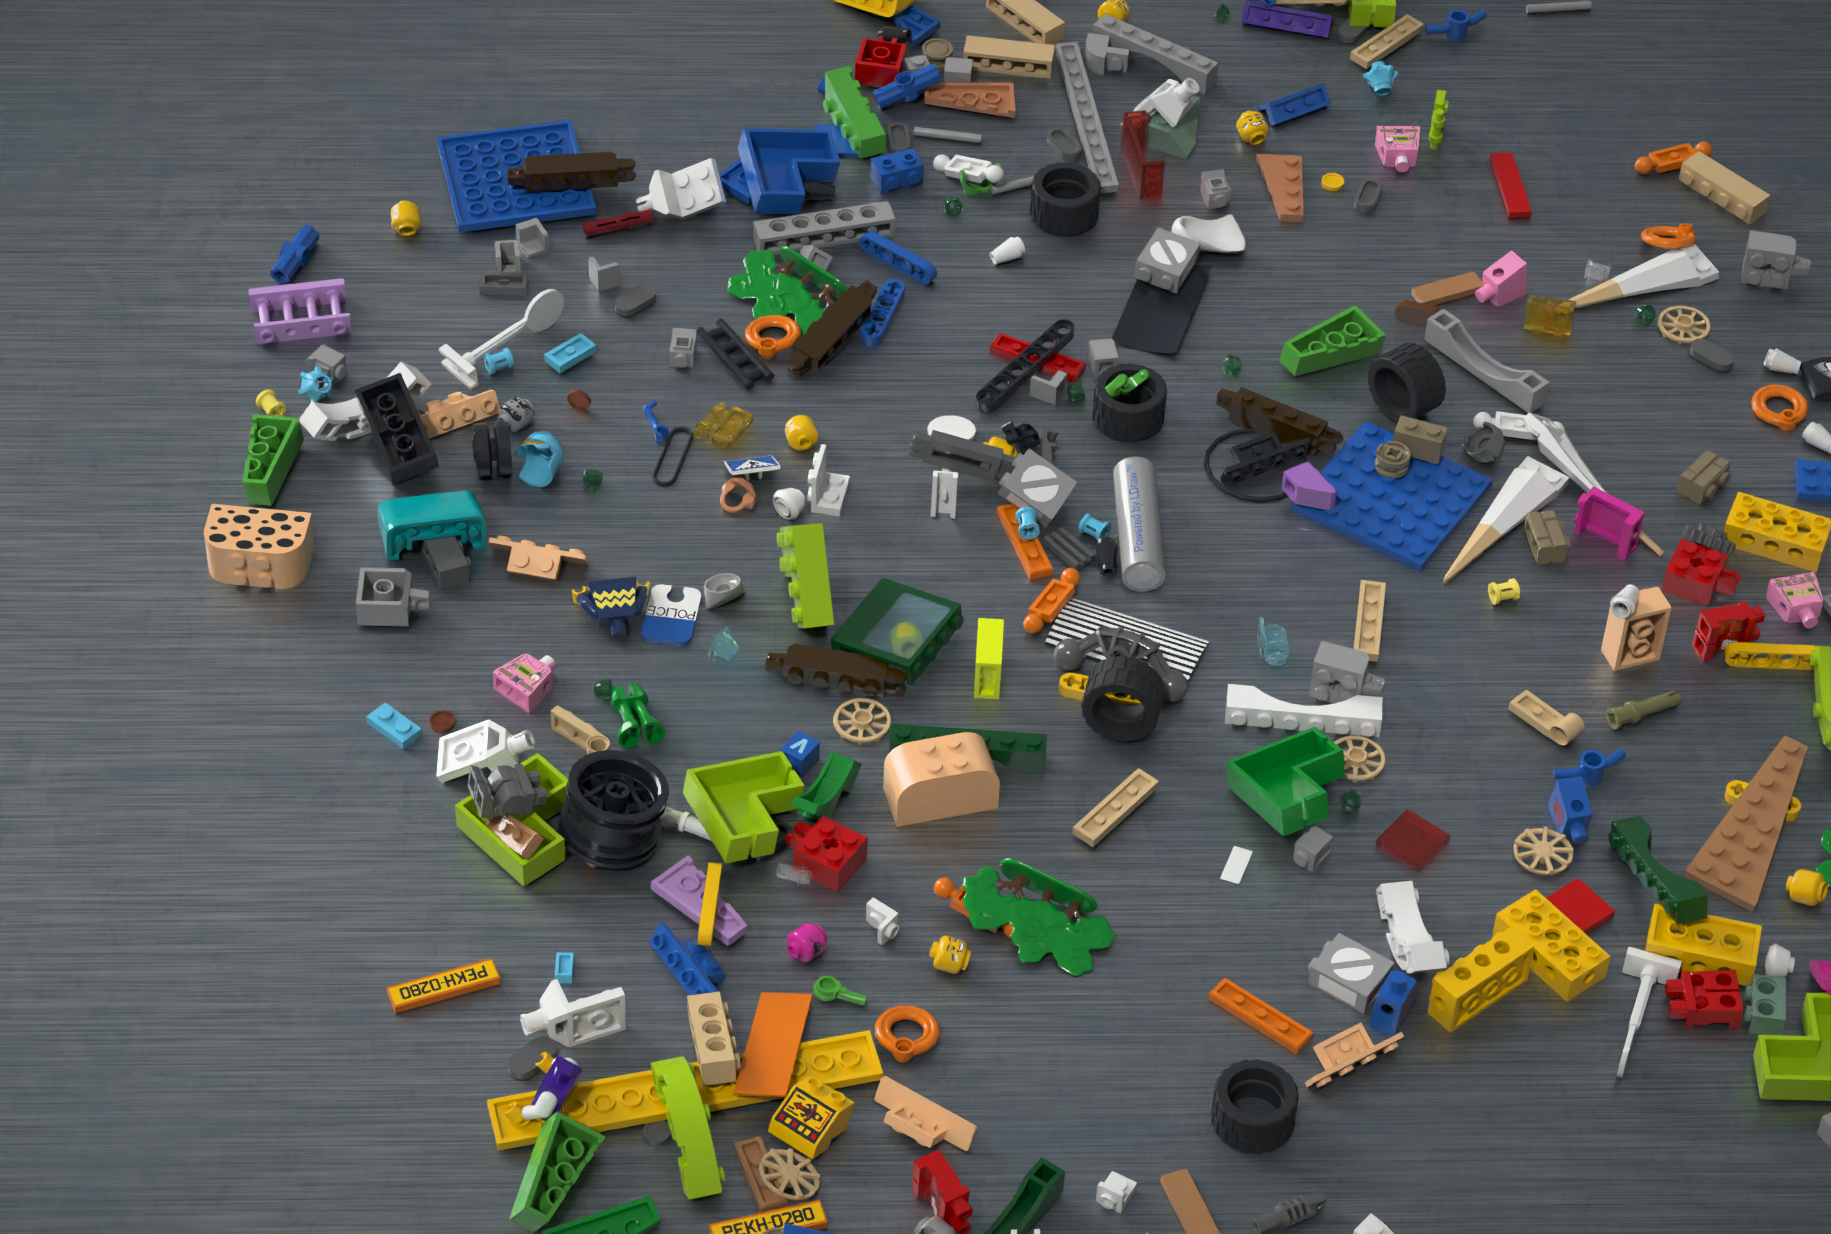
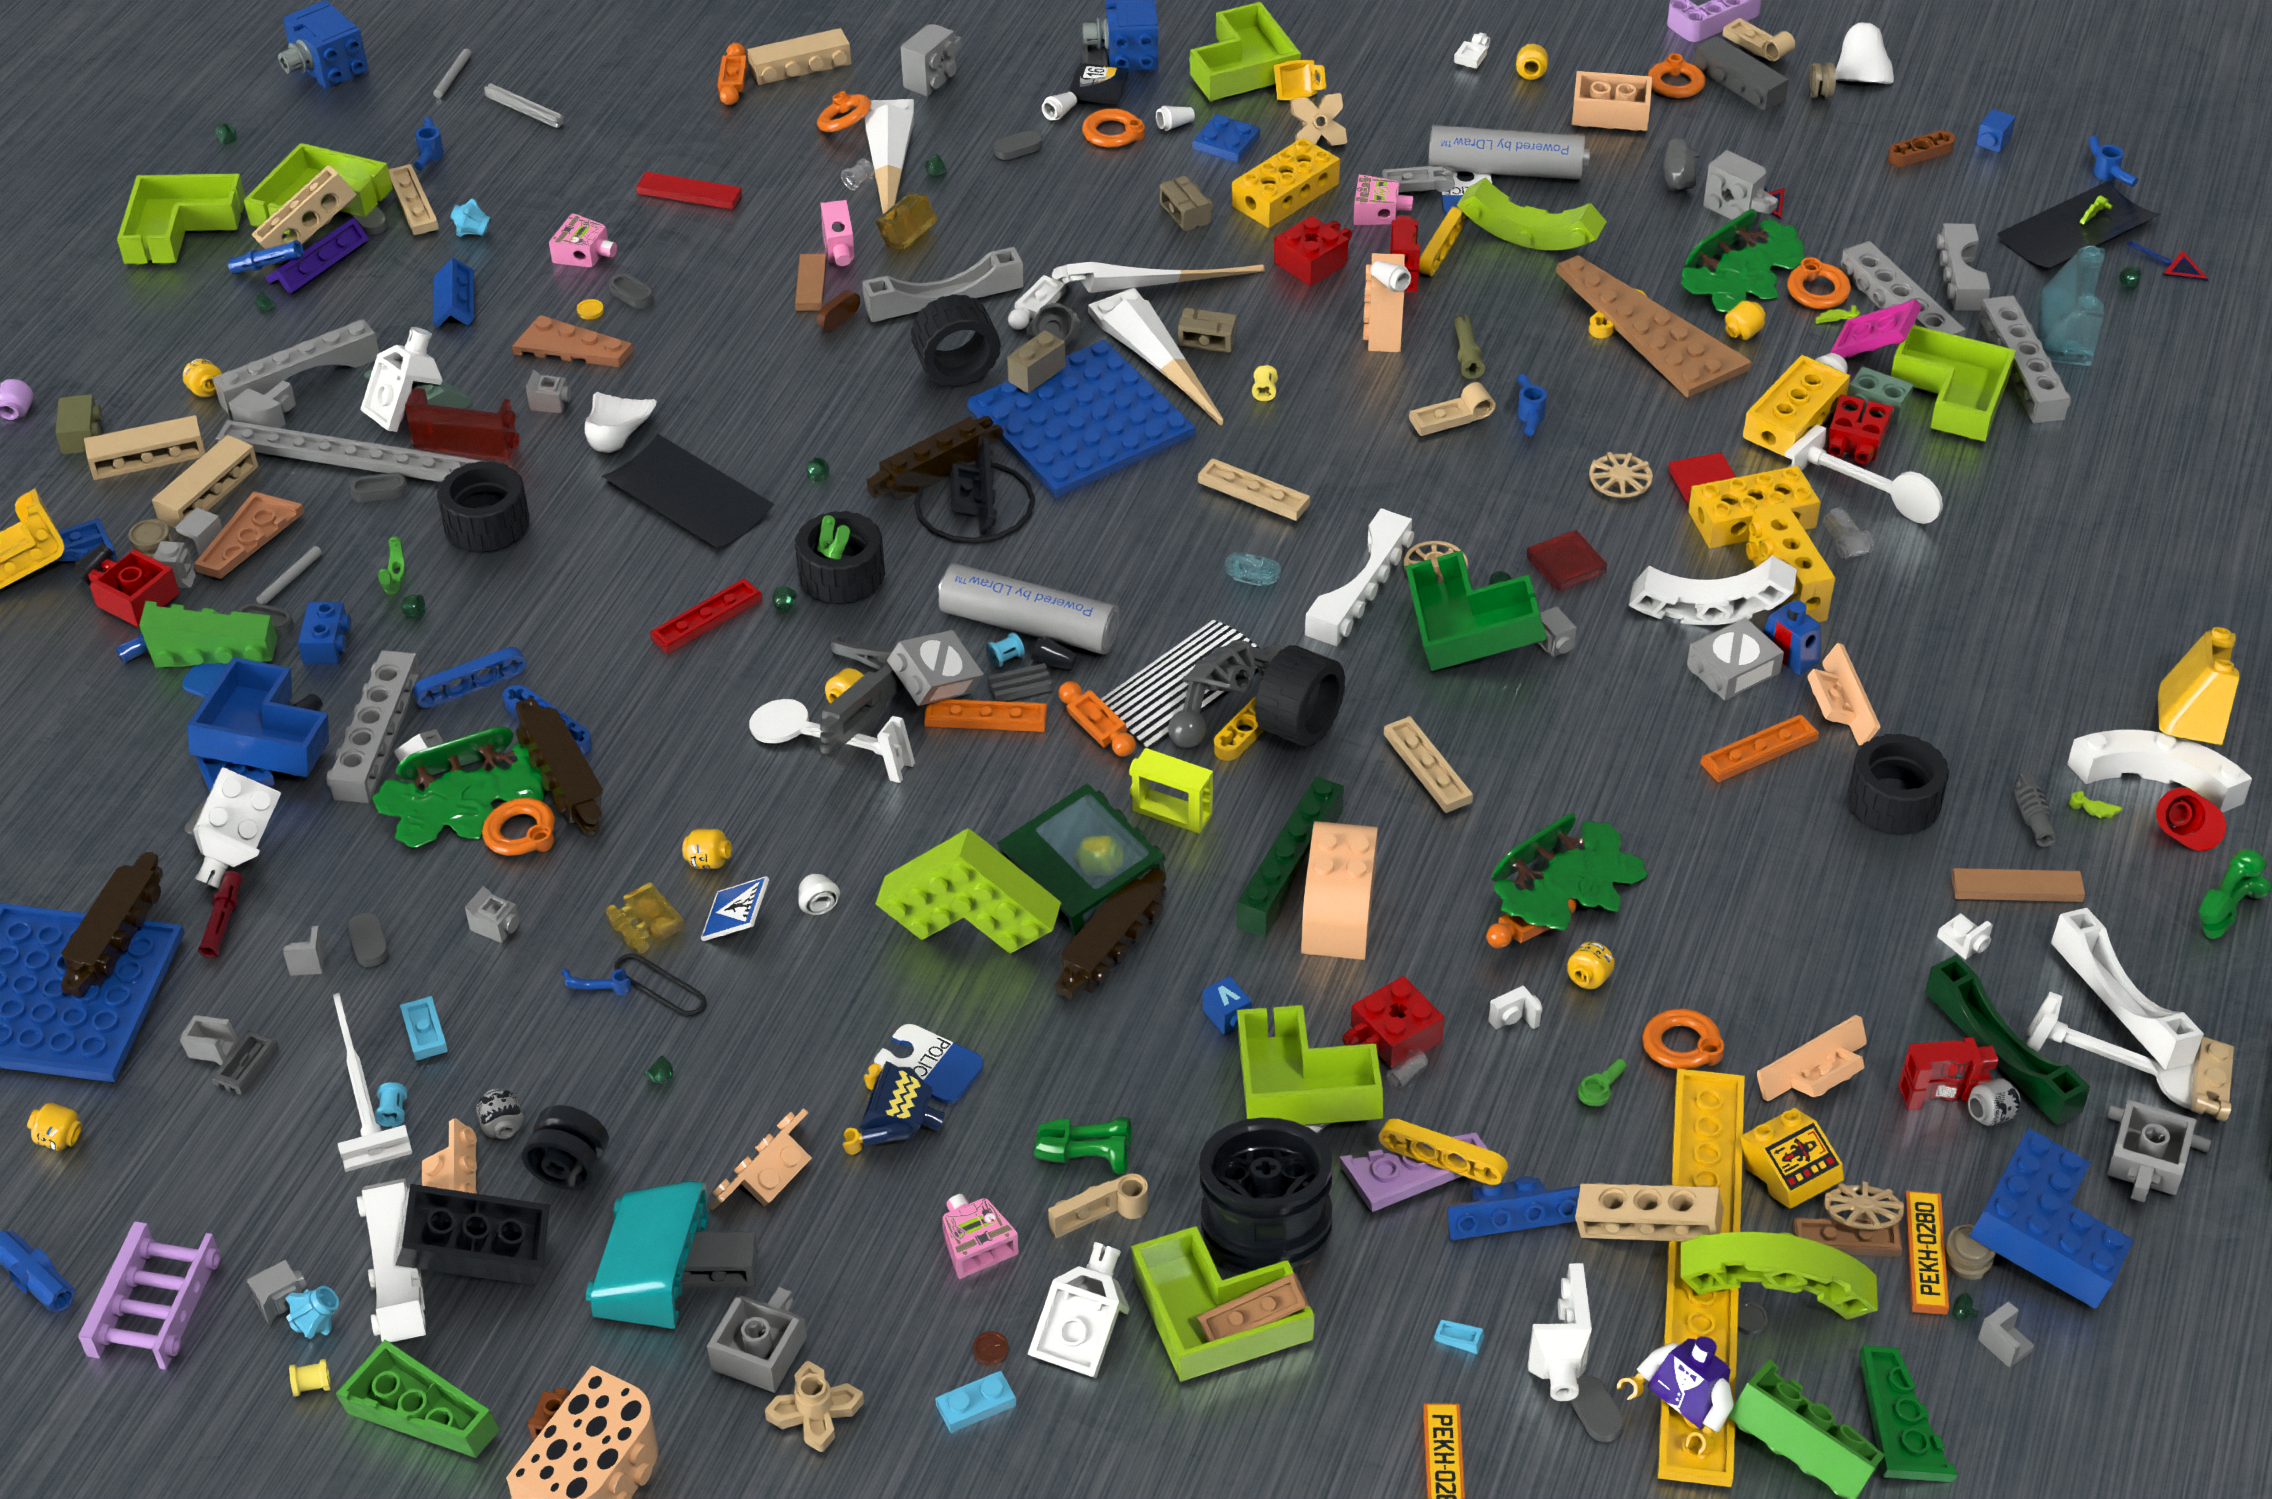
camera: 65 degrees left, 0 degrees up
dark grey hips [468,764,547,820] -> none
medium azure helmet [514,431,564,487] -> none
light grey panel [516,218,549,258] -> none
copper piece [567,389,591,411] -> none
clear green hinge [593,679,613,700] -> none
black bar [697,318,774,390] -> none
light grey piece [704,573,745,609] -> none
clear light blue piece [707,626,742,662] -> none
nougat piece [720,477,756,514] -> none
orange window [733,992,812,1097] -> none
dark pink head [787,922,827,963] -> none
green arch [792,751,862,821] -> none
white bracket [807,444,850,517] -> none
tan wheel [833,698,891,745] -> none
blue piece [873,63,941,110] -> none
white plate [933,154,1004,183] -> none
black beam [976,319,1074,413] -> none
white cone [989,237,1026,265] -> none
light grey bar [990,176,1033,195] -> none
black piece [1001,420,1040,456] -> none
medium azure bush [1015,507,1040,540] -> none
light grey panel [1030,370,1067,405] -> none
light grey panel [1088,338,1119,377] -> none
light grey brick [1134,228,1201,293] -> none
white sticker [1220,846,1253,884] -> none
yellow head [1236,111,1269,145] -> none
bright green wedge [1280,305,1386,376] -> none
medium lavender slope [1282,462,1336,511] -> none
light grey hinge [1309,641,1385,703] -> none
dark tan wheel [1375,441,1411,478] -> none
lime plate [1429,90,1449,149] -> none
blue torso [1548,776,1592,844] -> none
dark pink panel [1574,486,1645,561] -> none
dark green arch [1608,816,1708,925] -> none
tan wheel [1657,306,1711,345] -> none
dark grey gear [1681,523,1736,555] -> none
none -> light grey axle [484,83,564,128]
none -> tan plant [765,1361,864,1452]
none -> clear piece [1823,507,1874,560]

